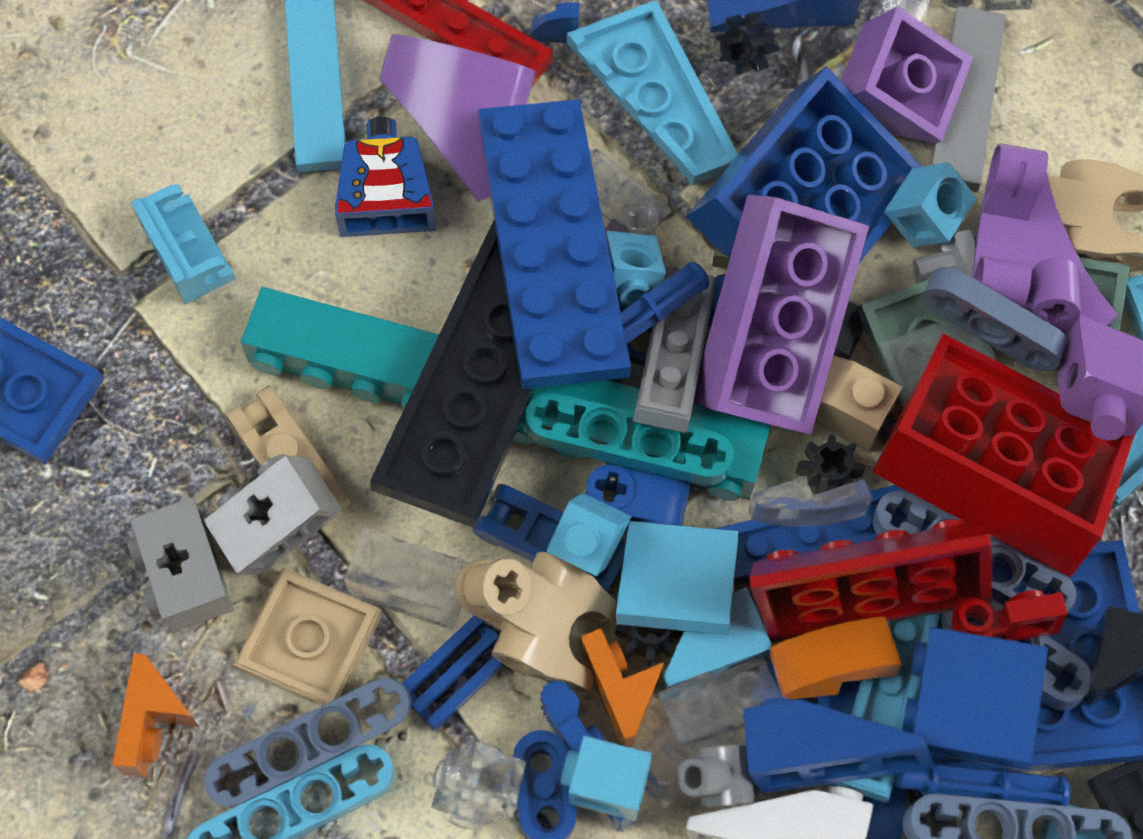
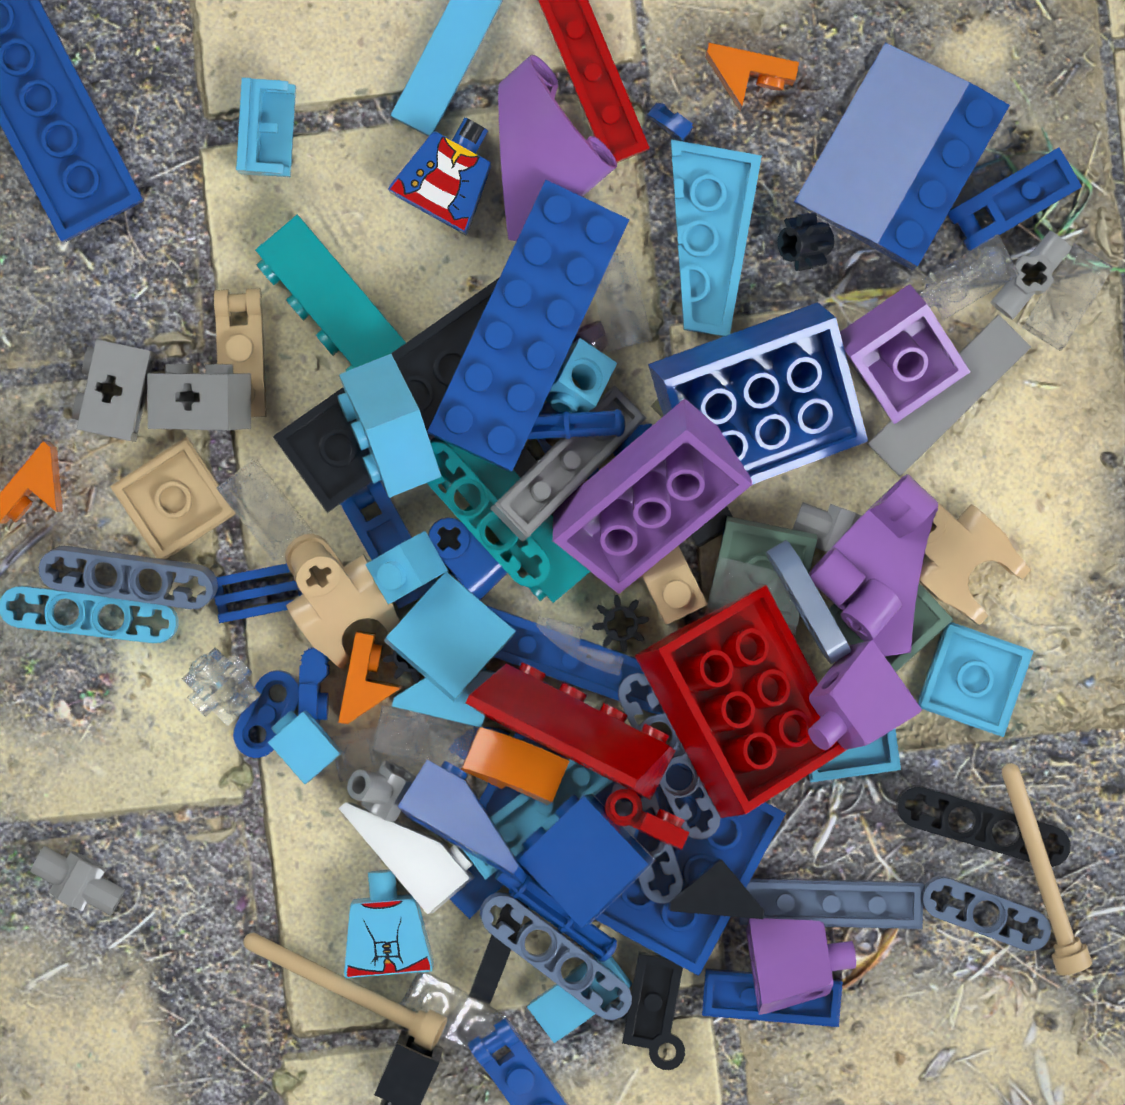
camera: 30 degrees right, 20 degrees up
medium azure brick [884,162,977,247] -> none
none -> medium azure brick [337,354,441,498]

